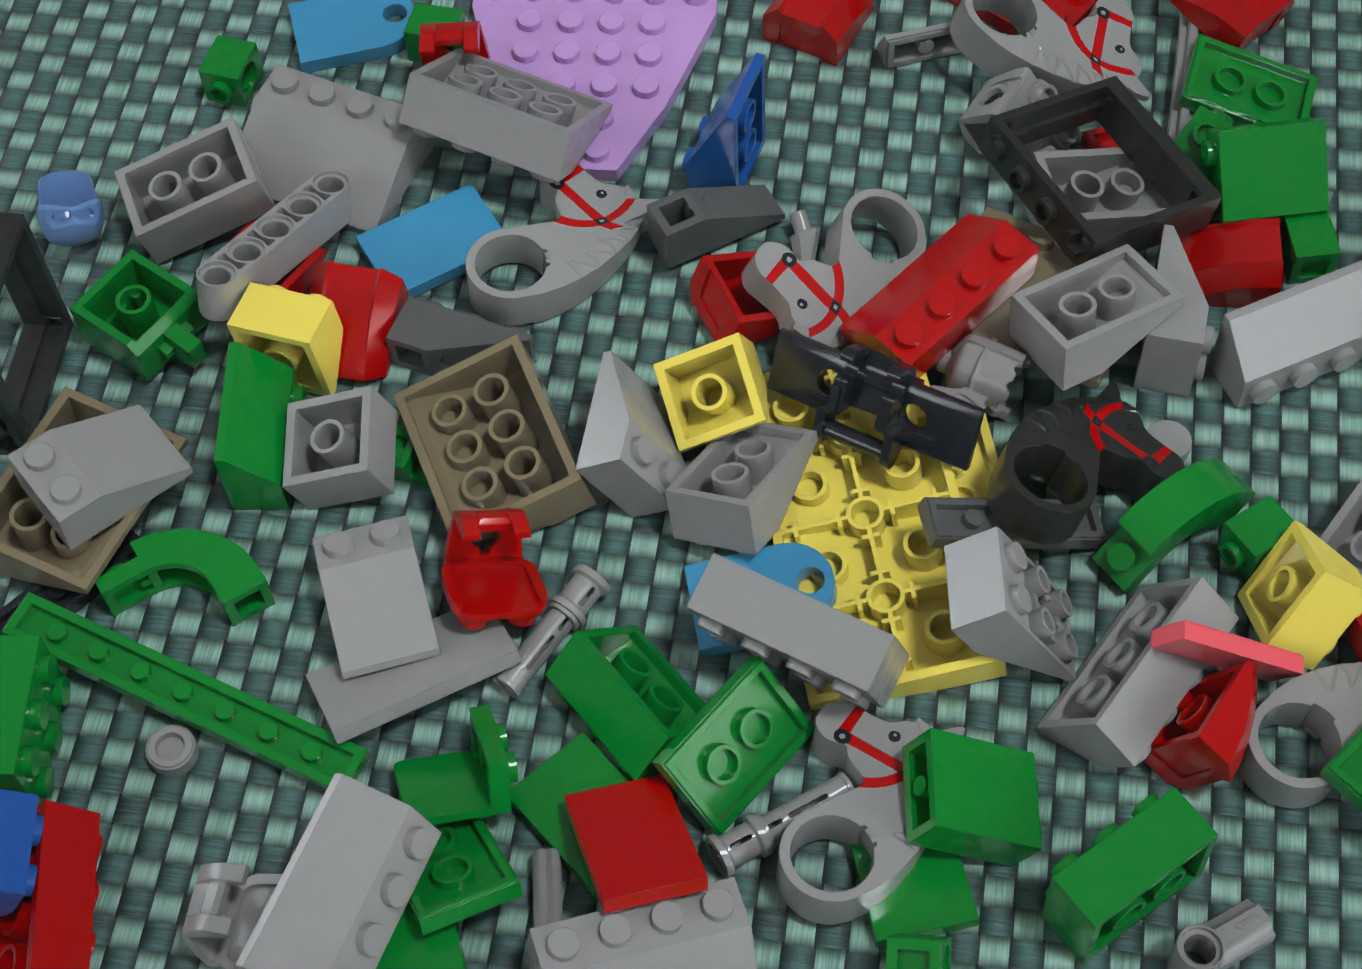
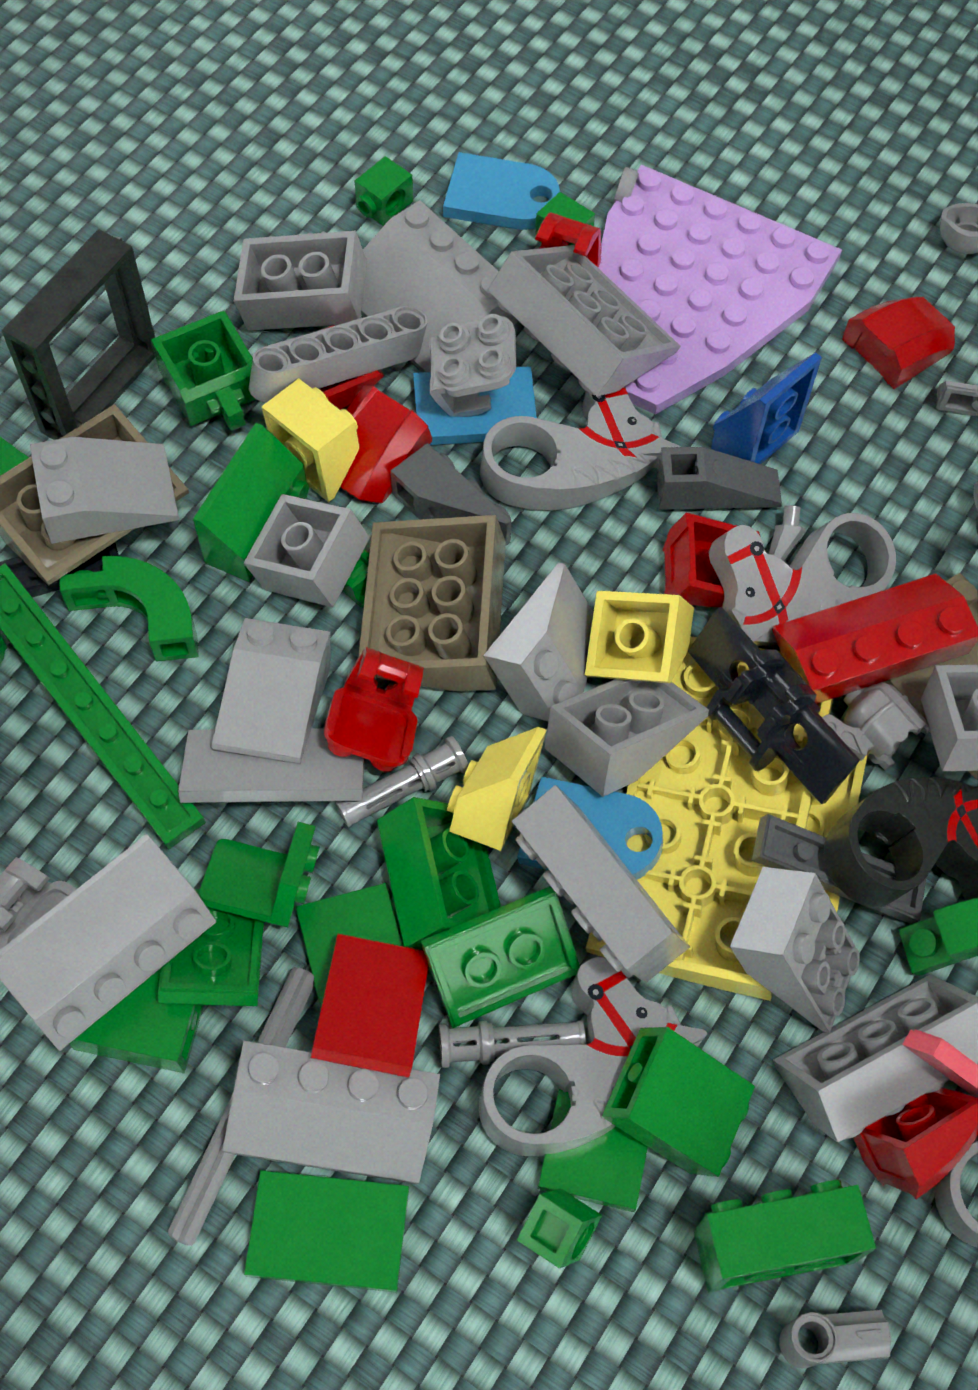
camera: 20 degrees right, 5 degrees up
medium blue helmet [37,170,104,246] -> none
light grey tile [145,725,199,777] -> none
none -> light grey piece [430,314,516,417]
none -> light yellow slope [447,727,547,851]

